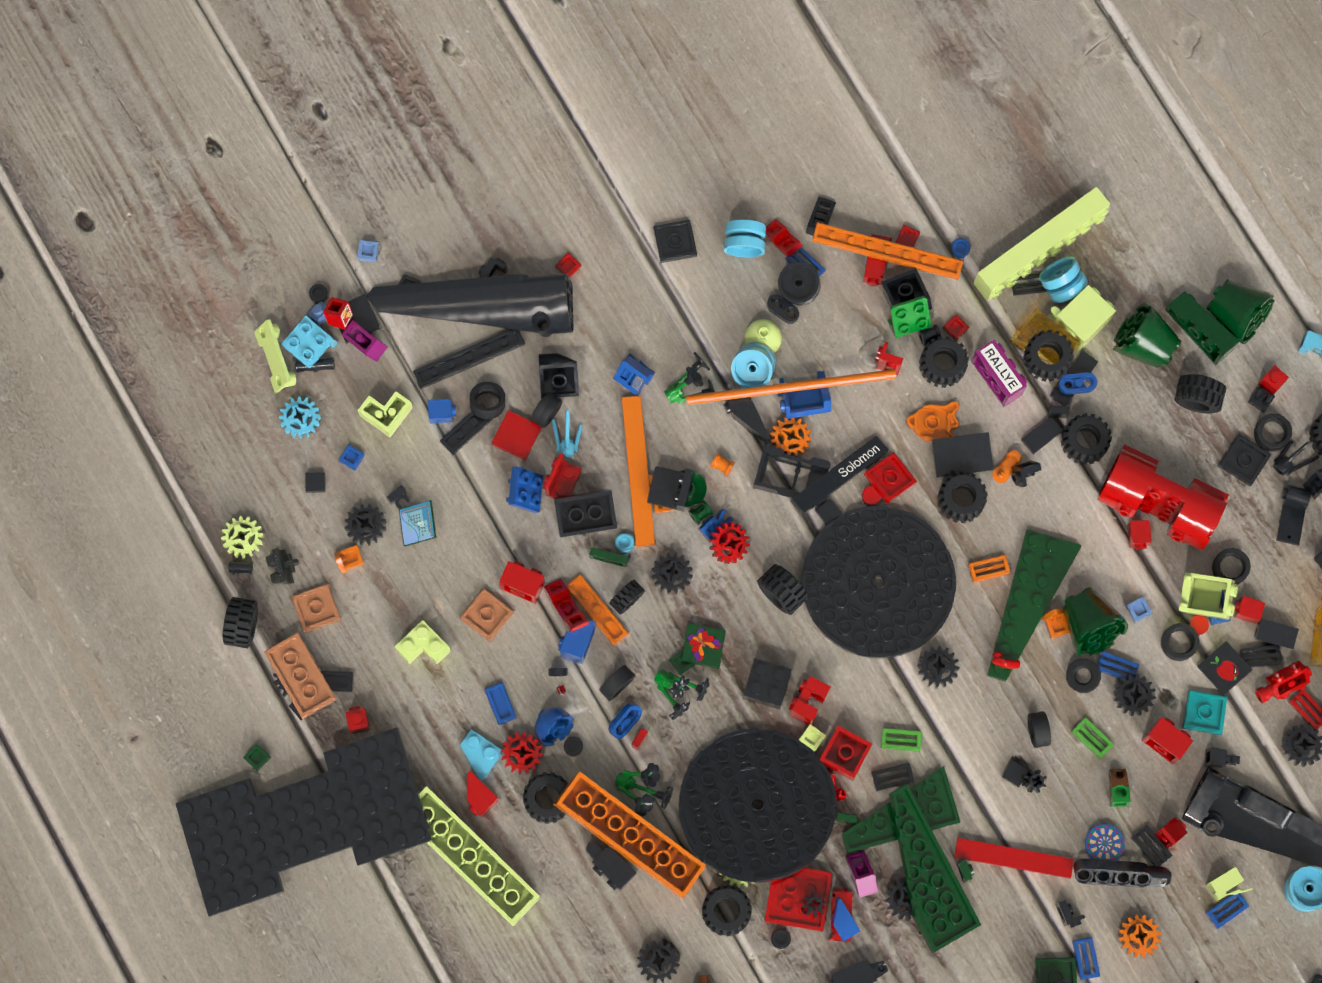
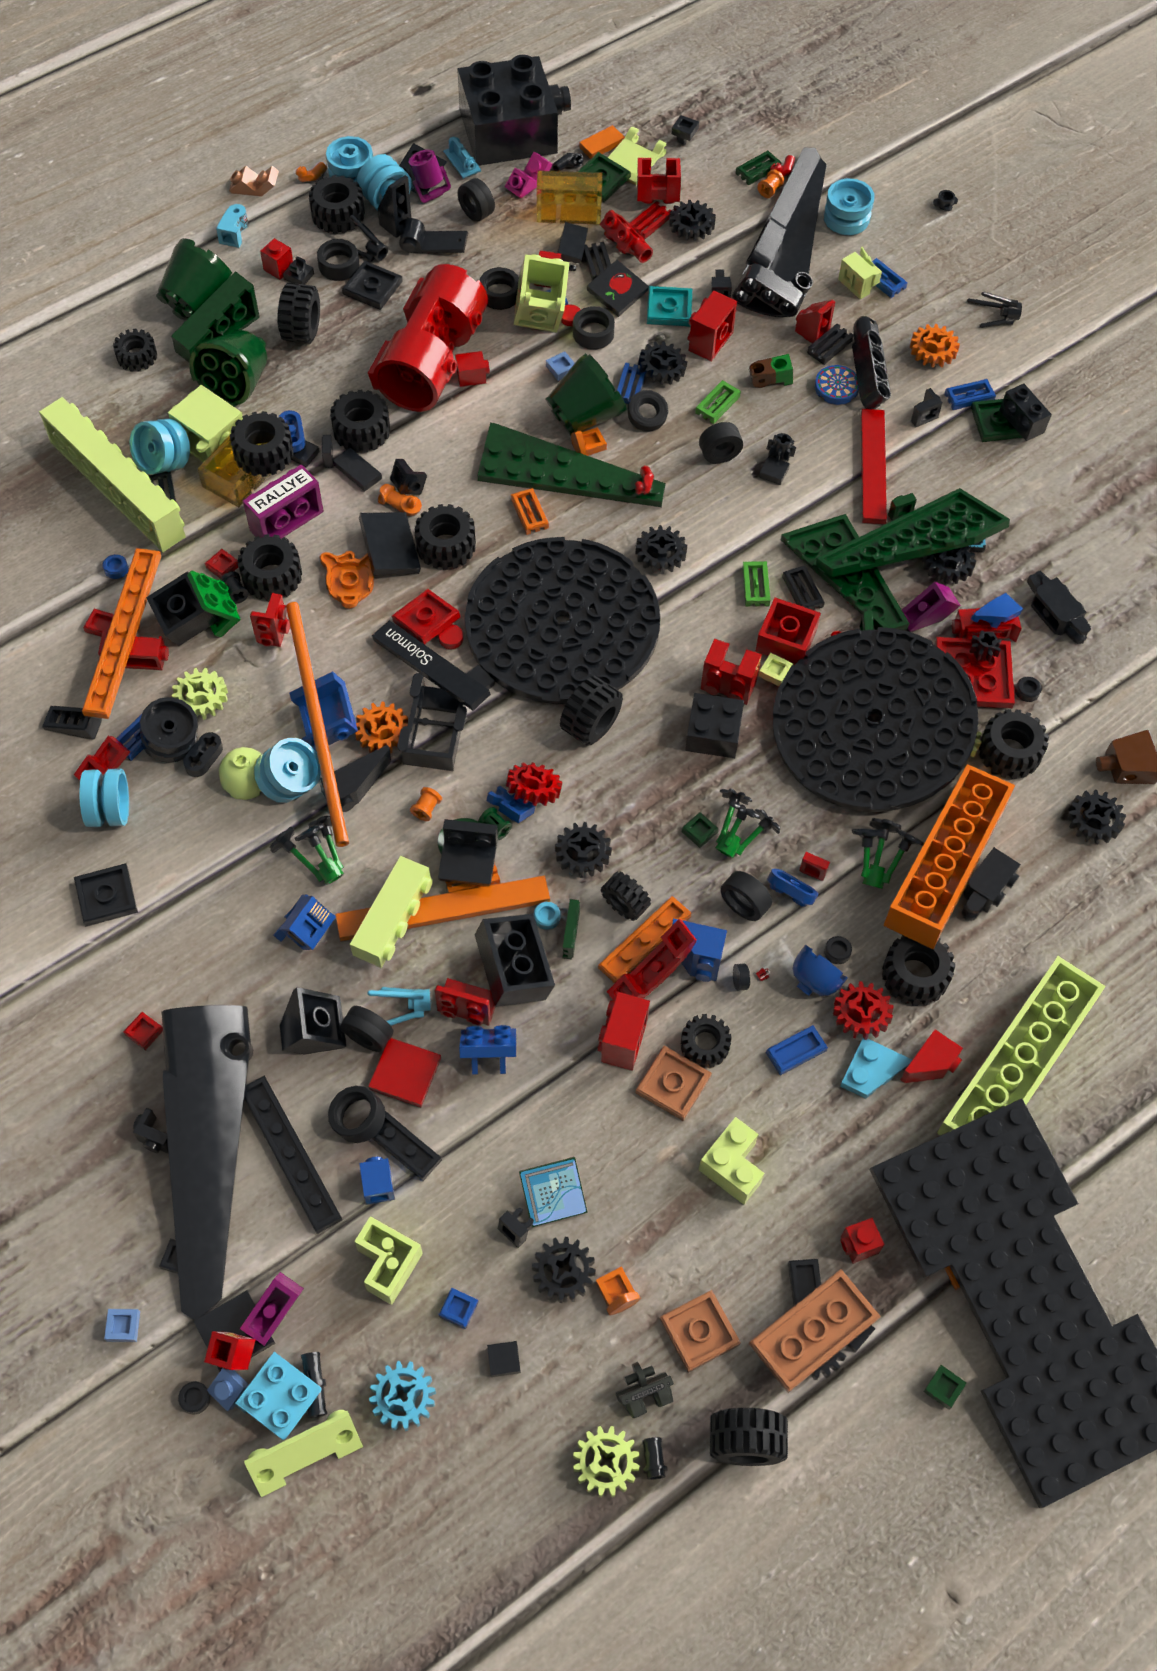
camera: 95 degrees left, 15 degrees down
dark green tile [681,623,726,669] -> none
none -> black tyre [113,329,157,372]
none -> yellowish green gear [172,668,228,720]
none -> yellowish green brick [350,856,432,968]
none -> black tyre [680,1014,732,1068]

